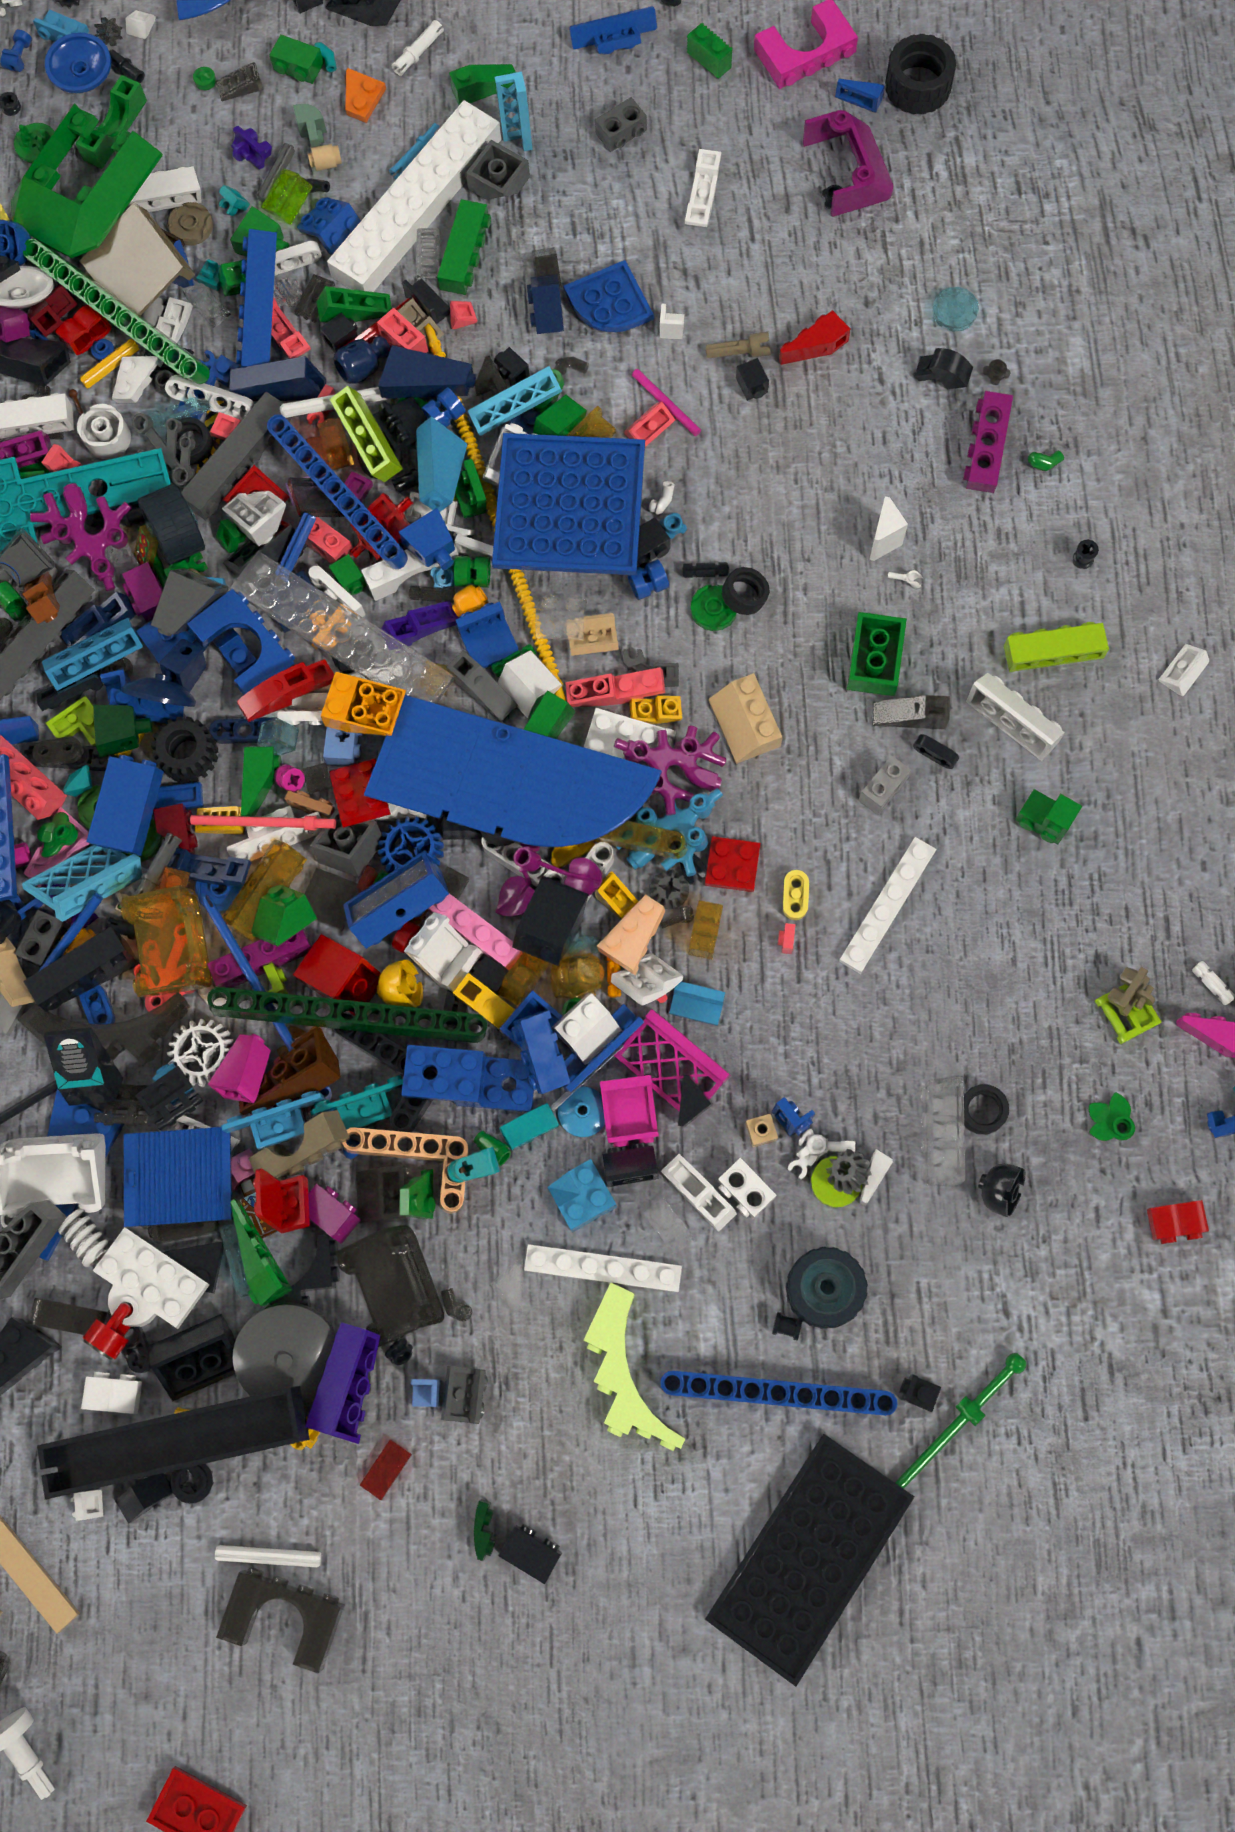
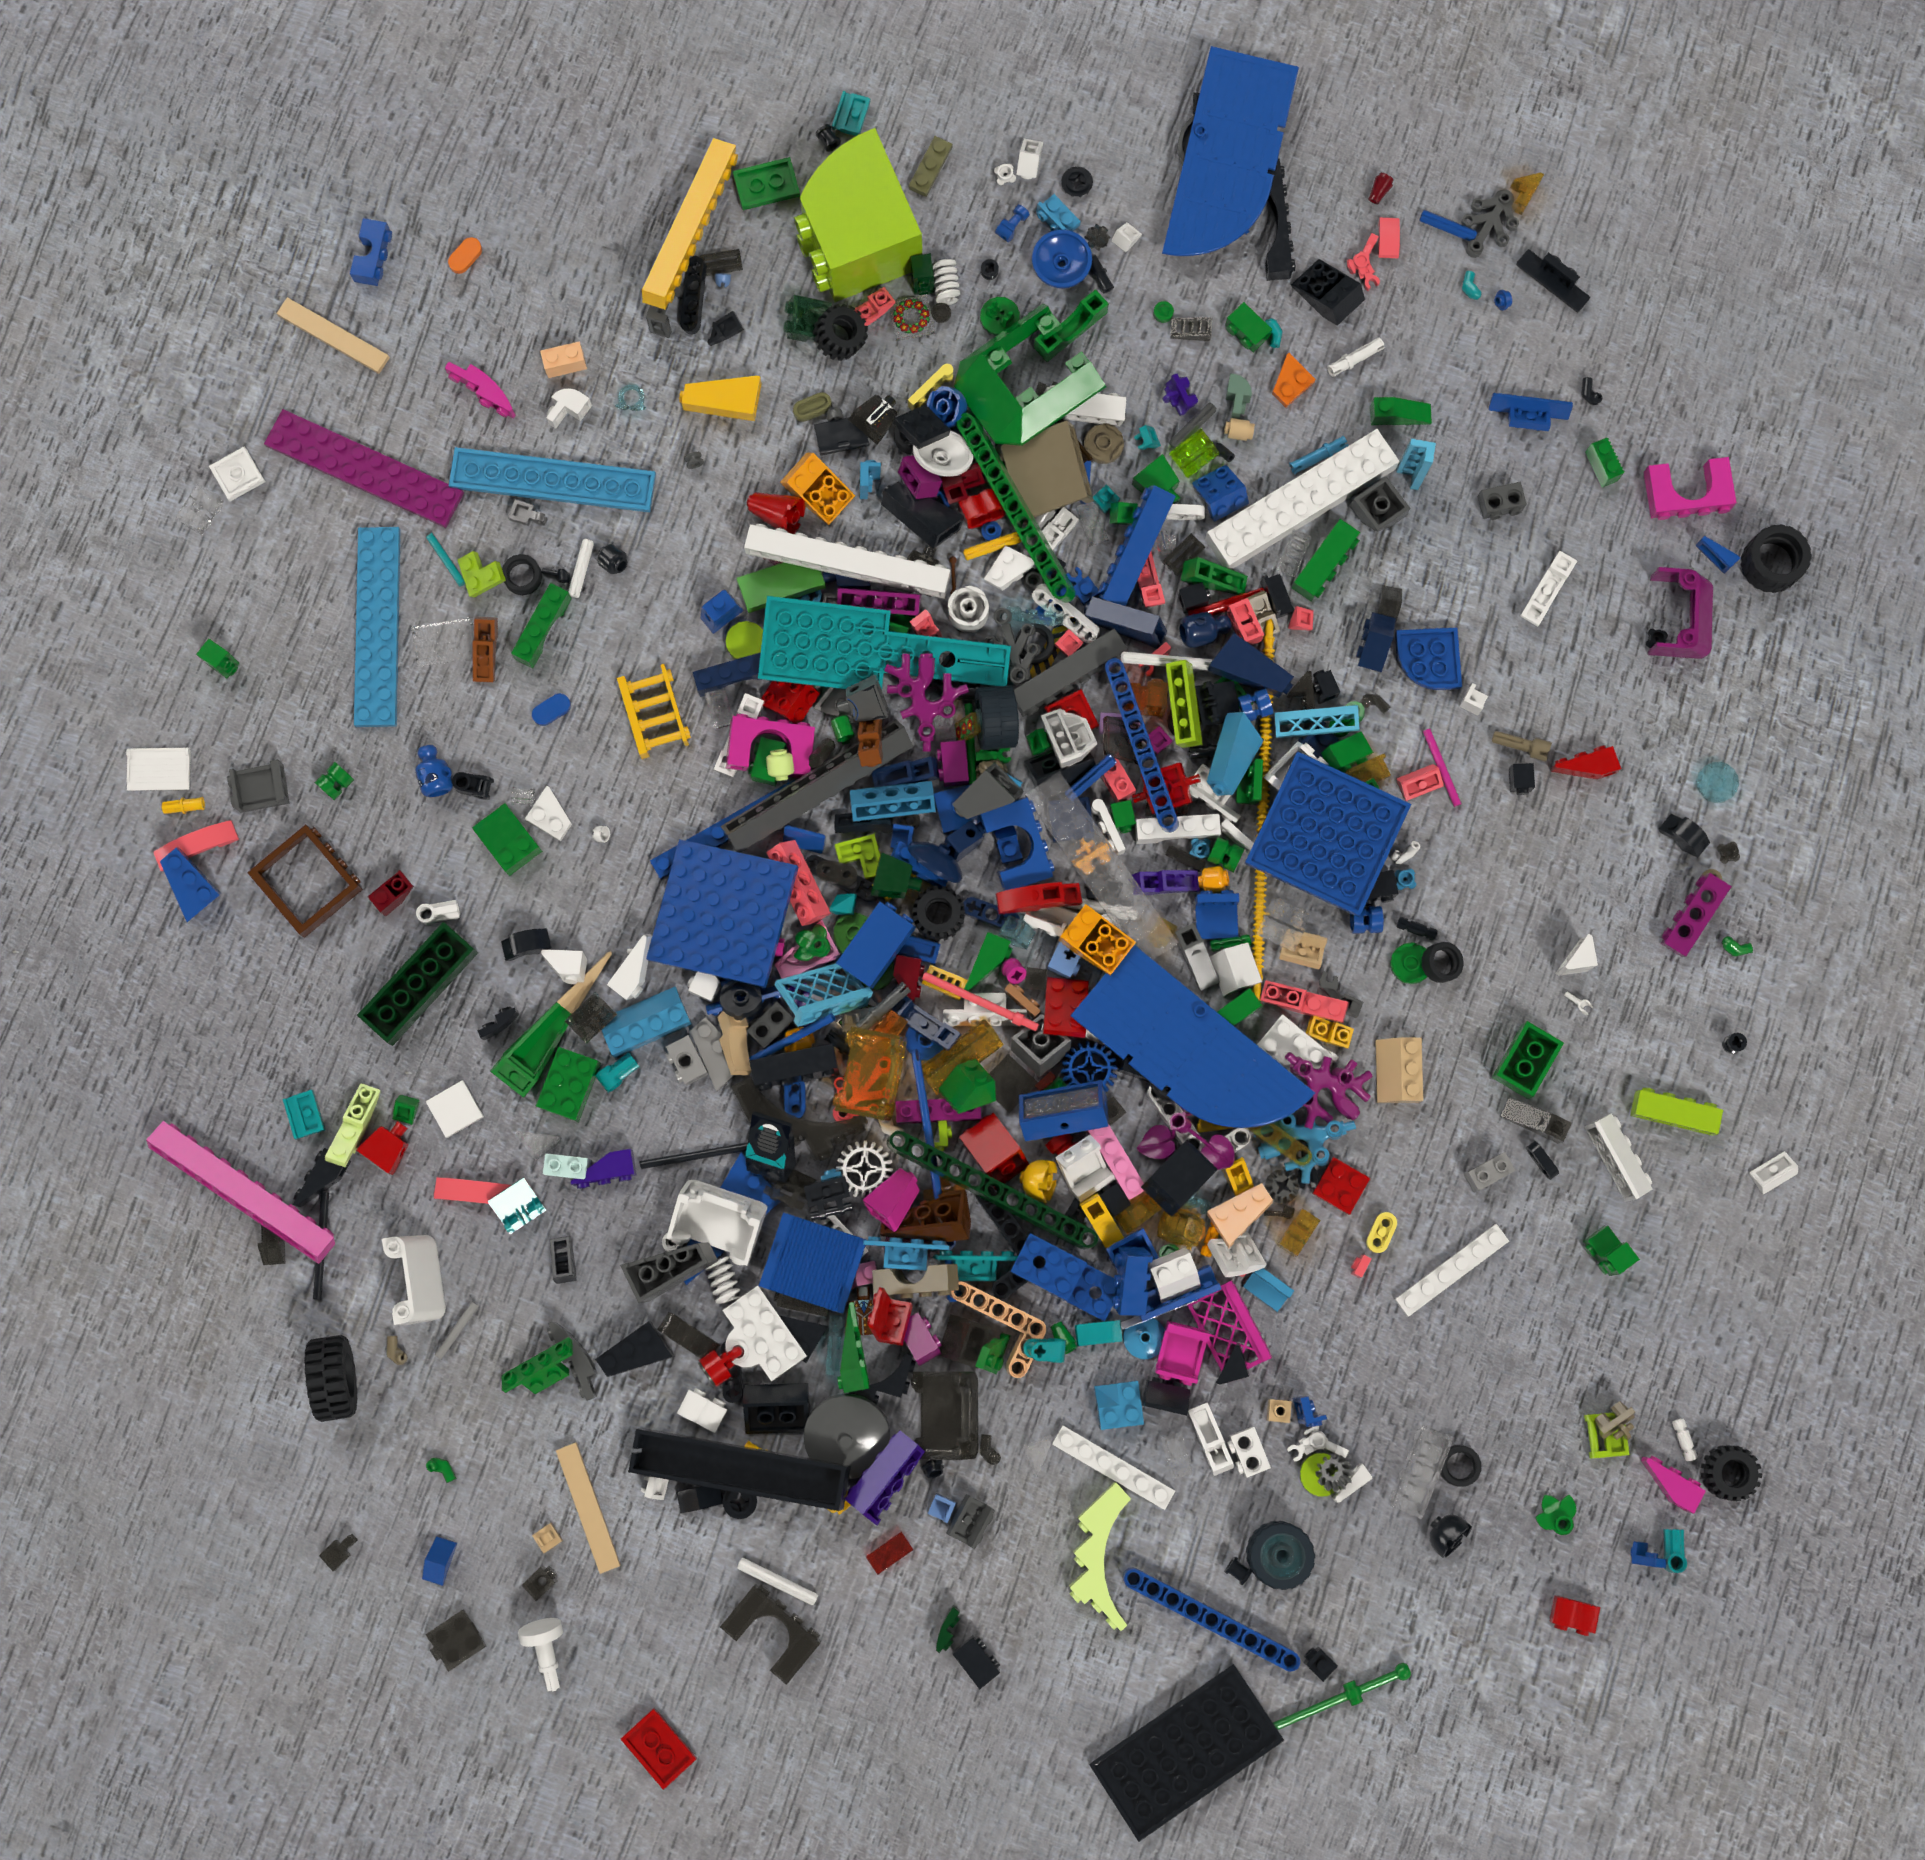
camera: 15 degrees right, 5 degrees up
blue torso [399,508,455,570] -> none

